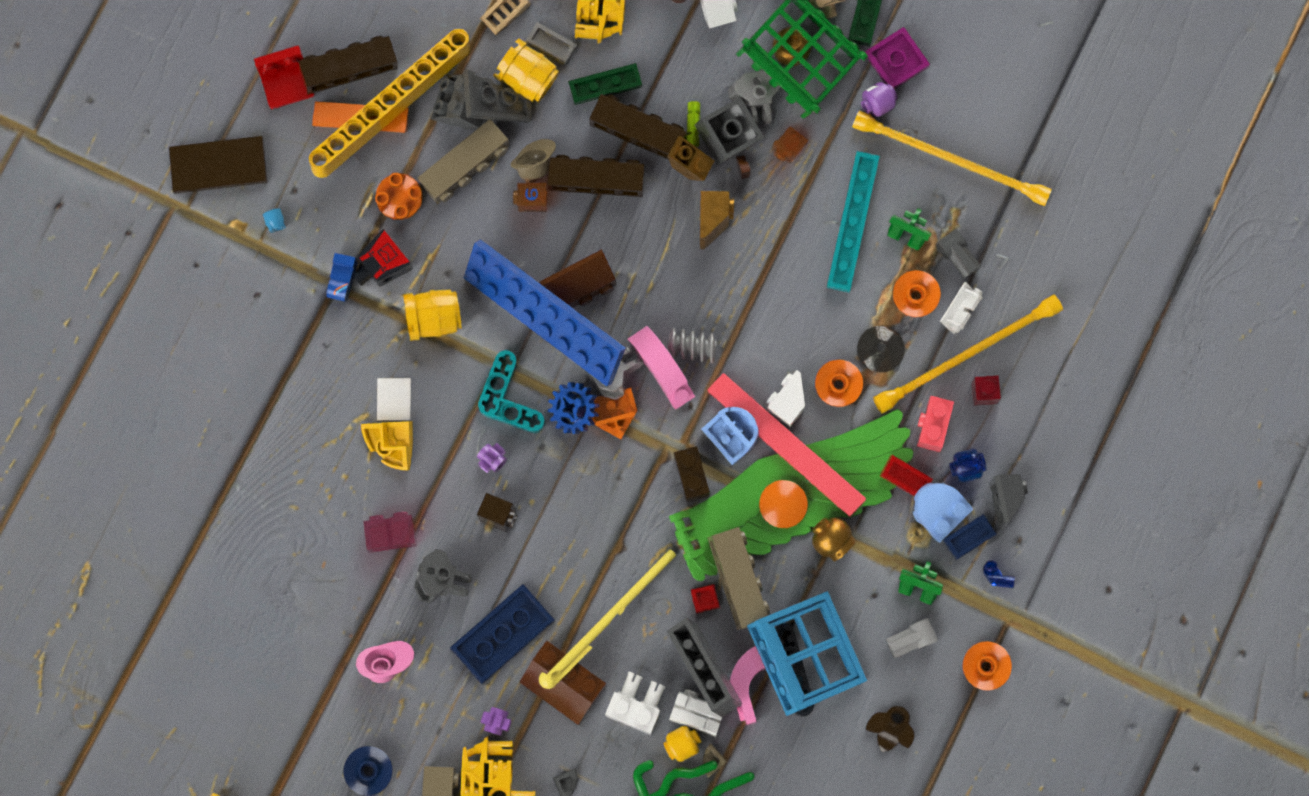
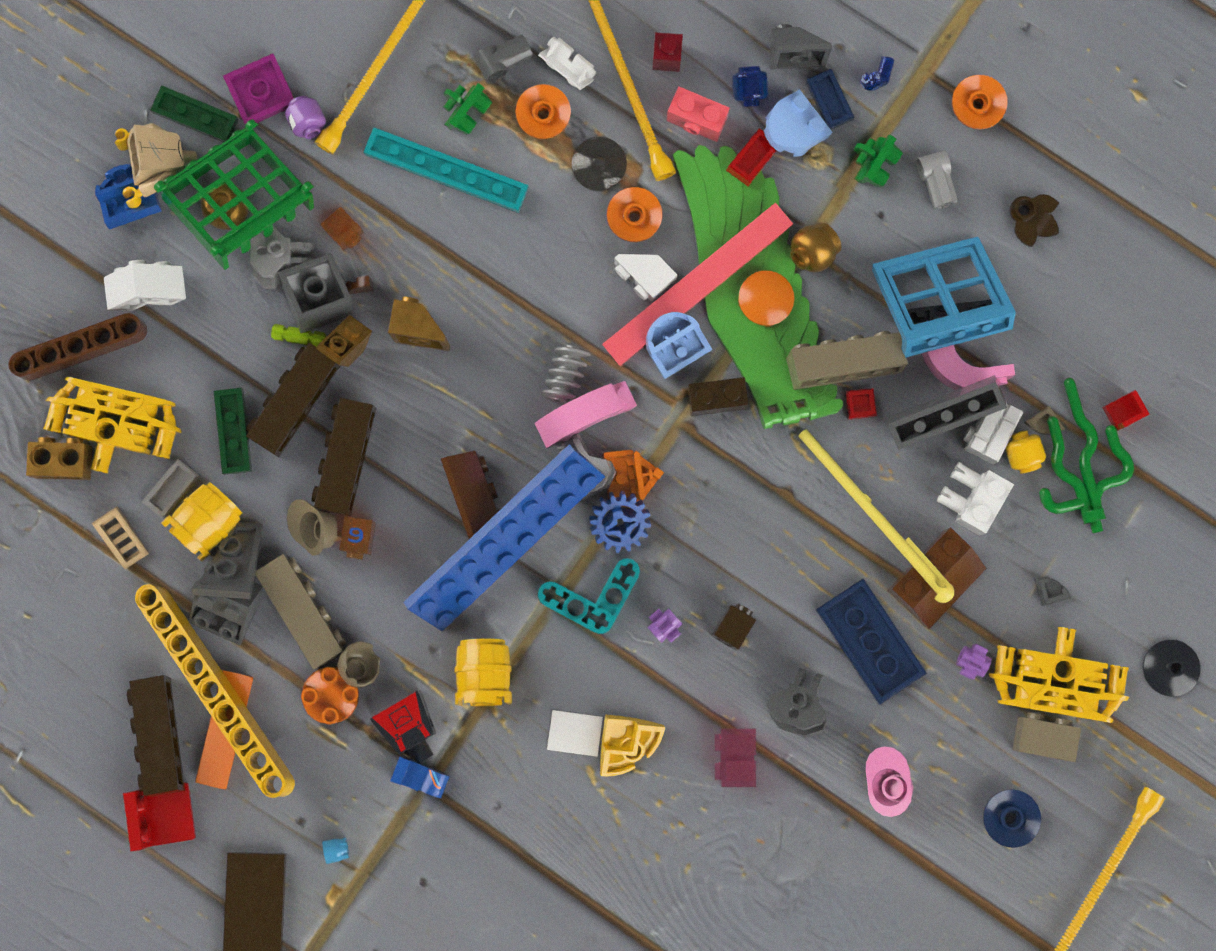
camera: 85 degrees left, 5 degrees up
none -> dark tan hair [337,641,381,688]

